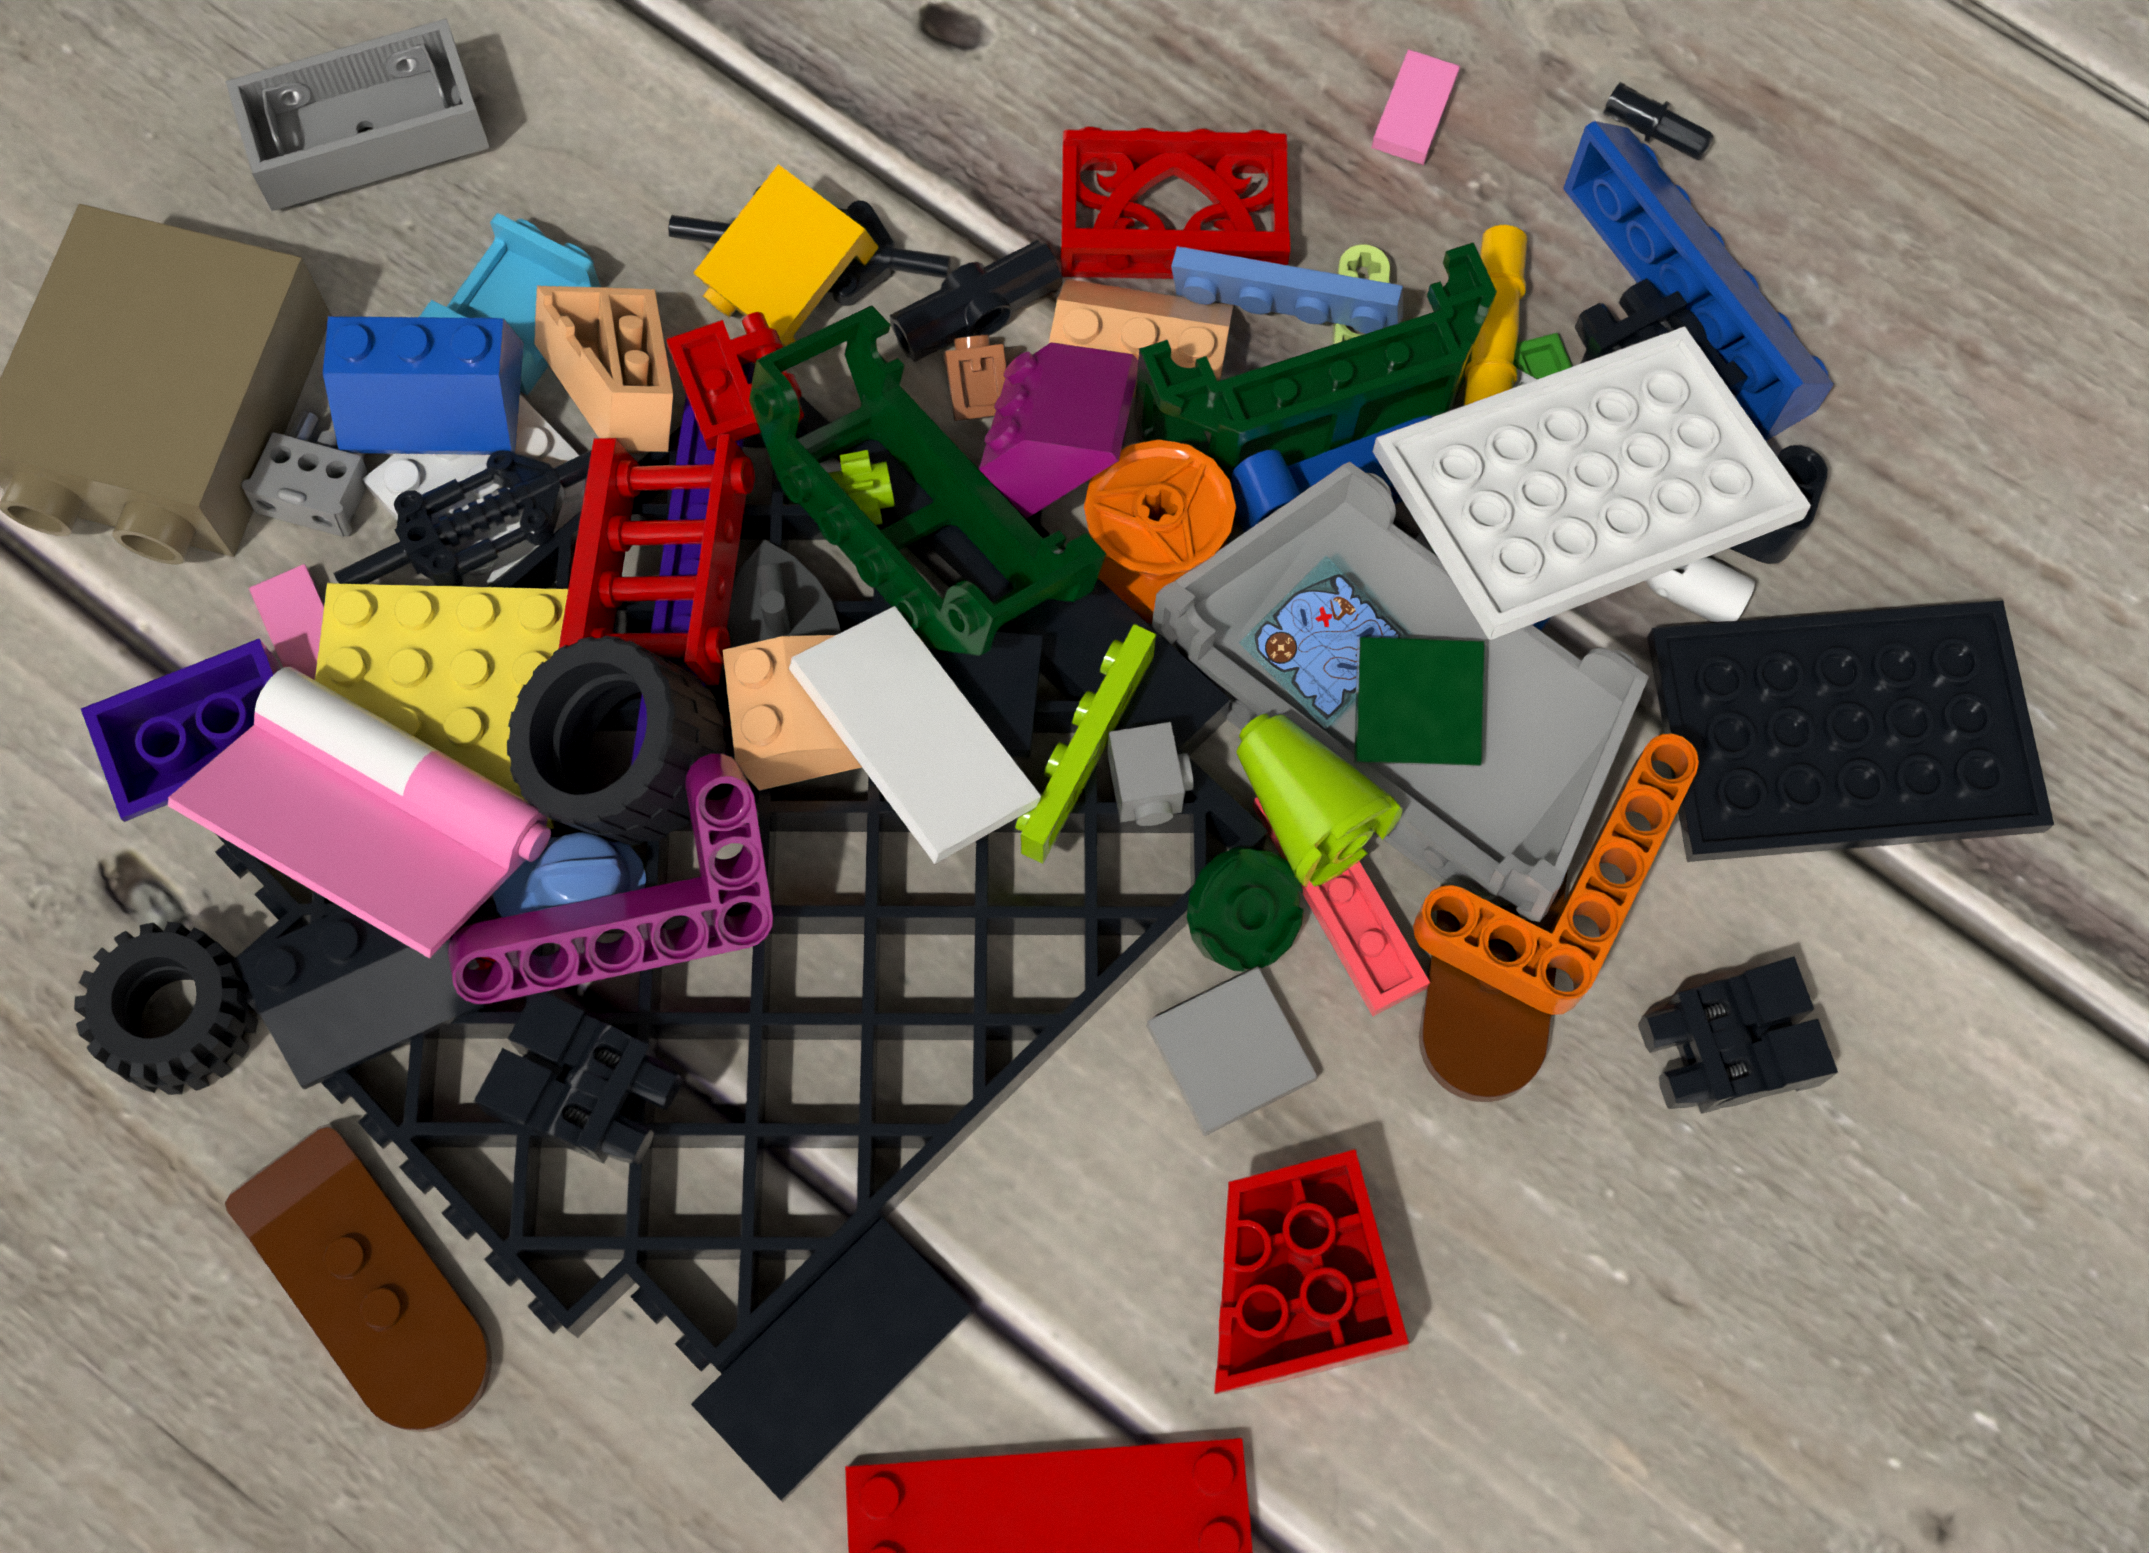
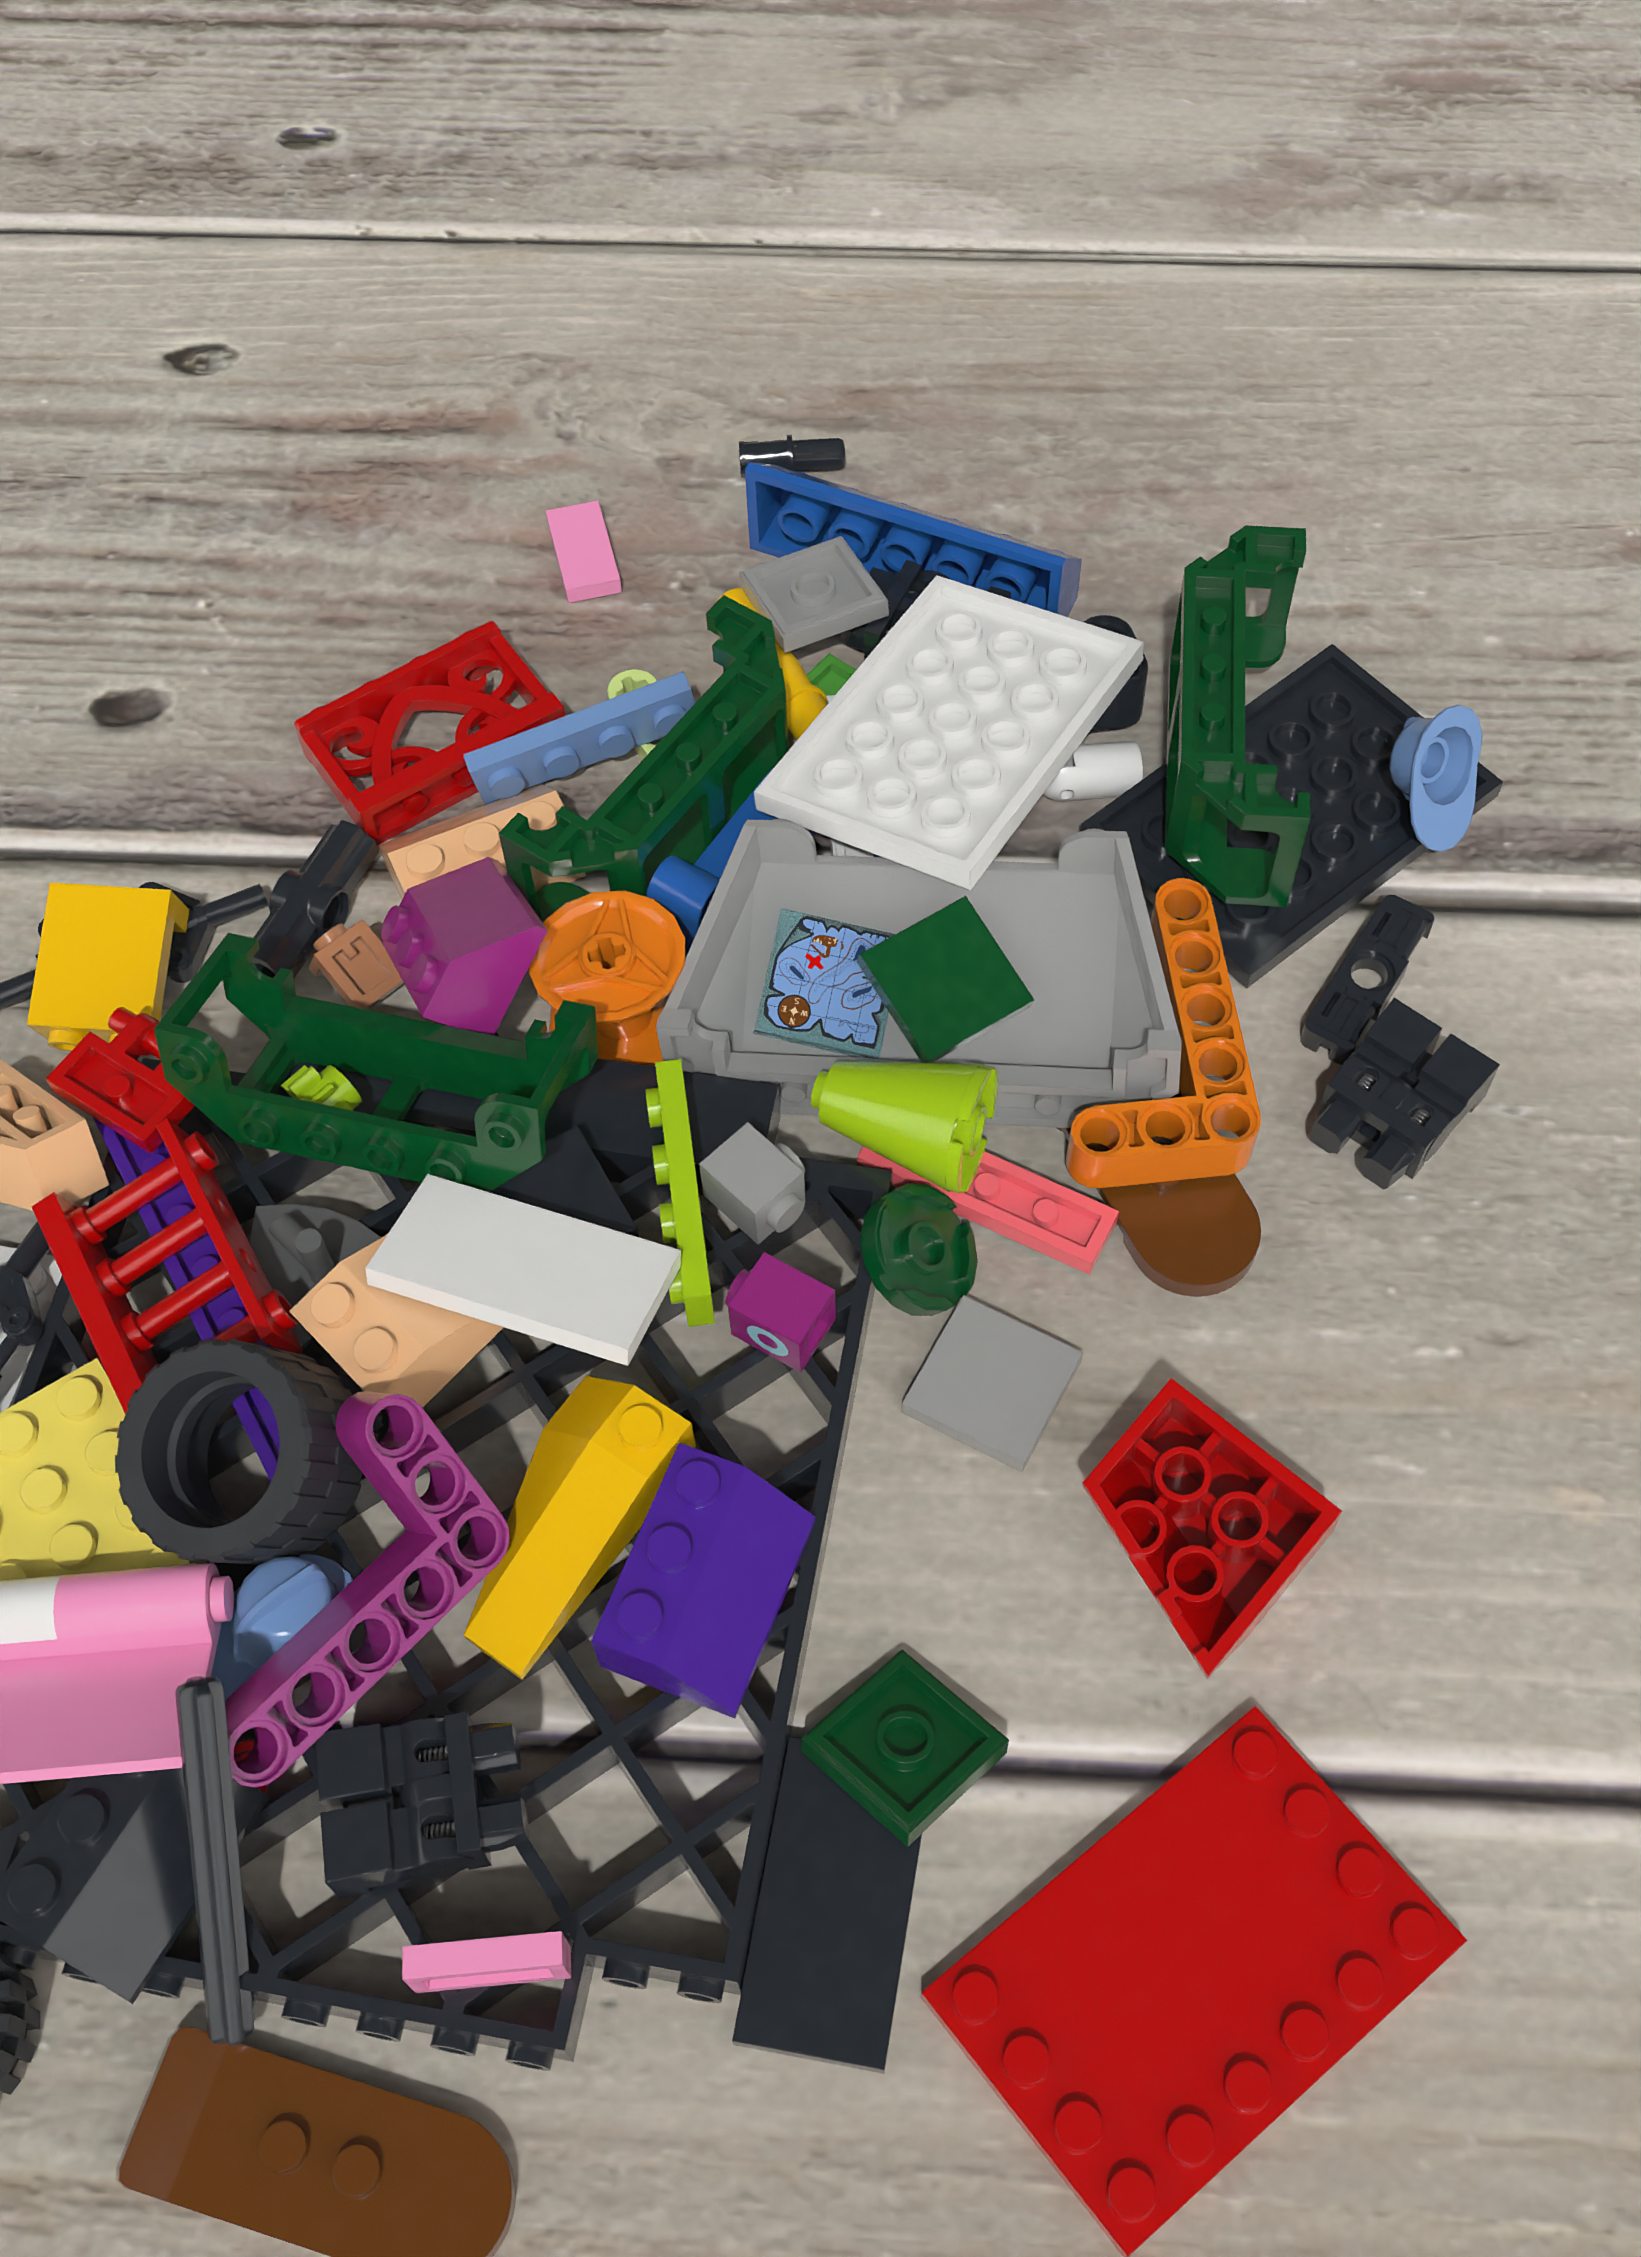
camera: 30 degrees left, 10 degrees down
none -> black axle [175,1676,254,2046]
none -> bright pink tile [402,1931,571,1993]
none -> yellow wedge [464,1376,696,1680]
none -> dark purple slope [591,1443,815,1719]
none -> magenta brick [725,1252,836,1372]
none -> light grey tile [739,536,889,653]
none -> dark green tile [801,1649,1009,1847]
none -> dark green windscreen [1165,525,1310,907]
none -> black piece [1300,895,1434,1065]
none -> medium blue piece [1389,705,1482,852]

